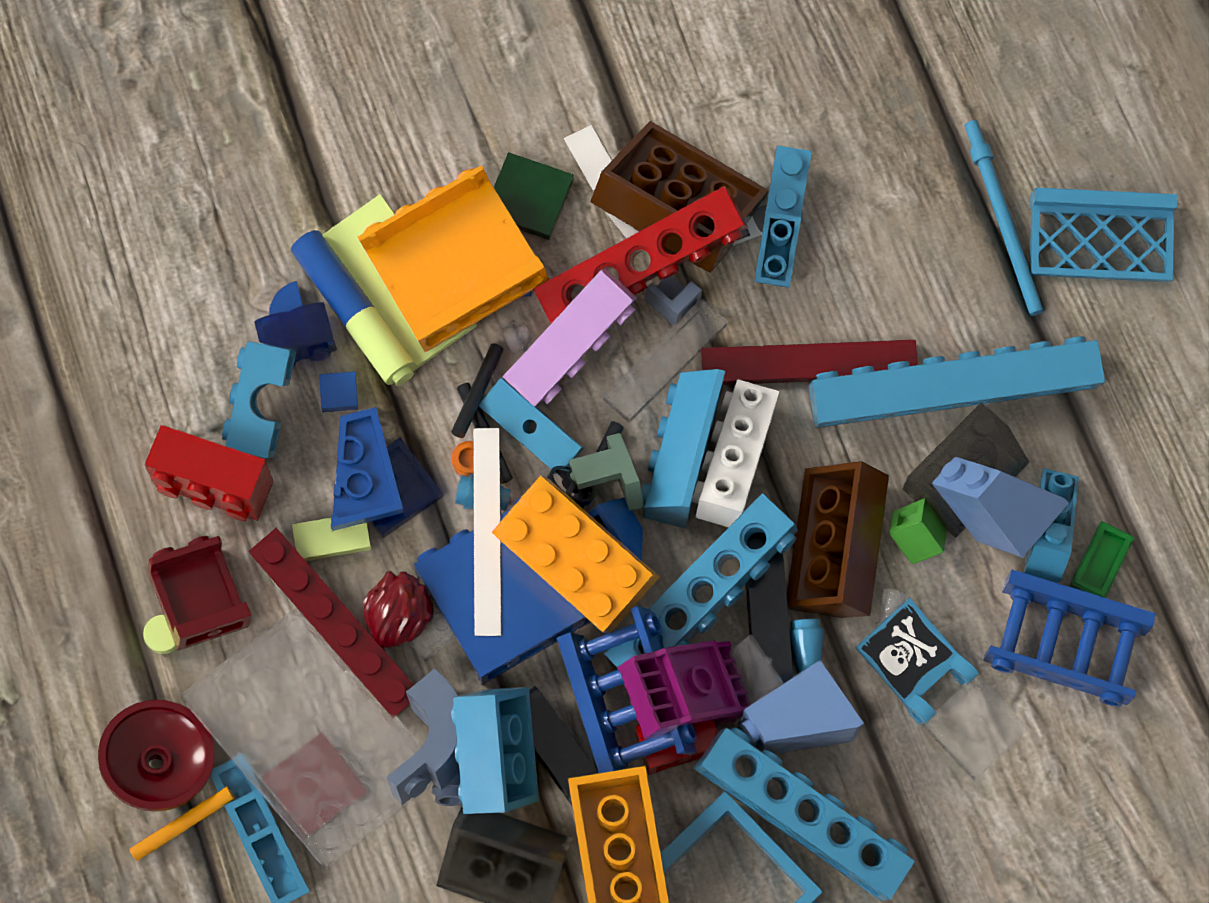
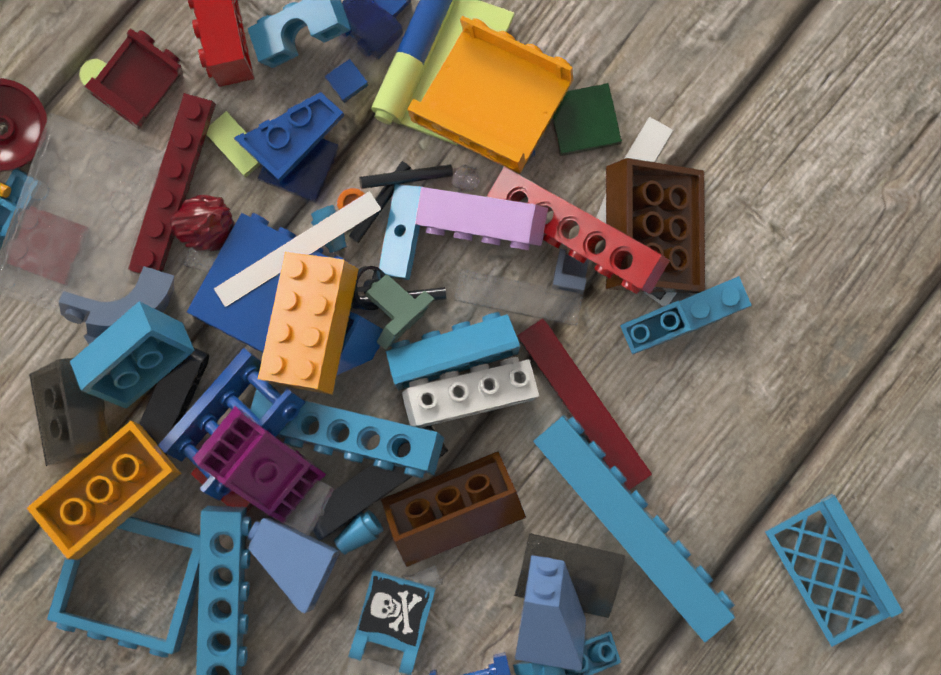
camera: 65 degrees right, 10 degrees up
bright green panel [890,498,947,564] -> none
dark azure bar [964,120,1044,316] -> none

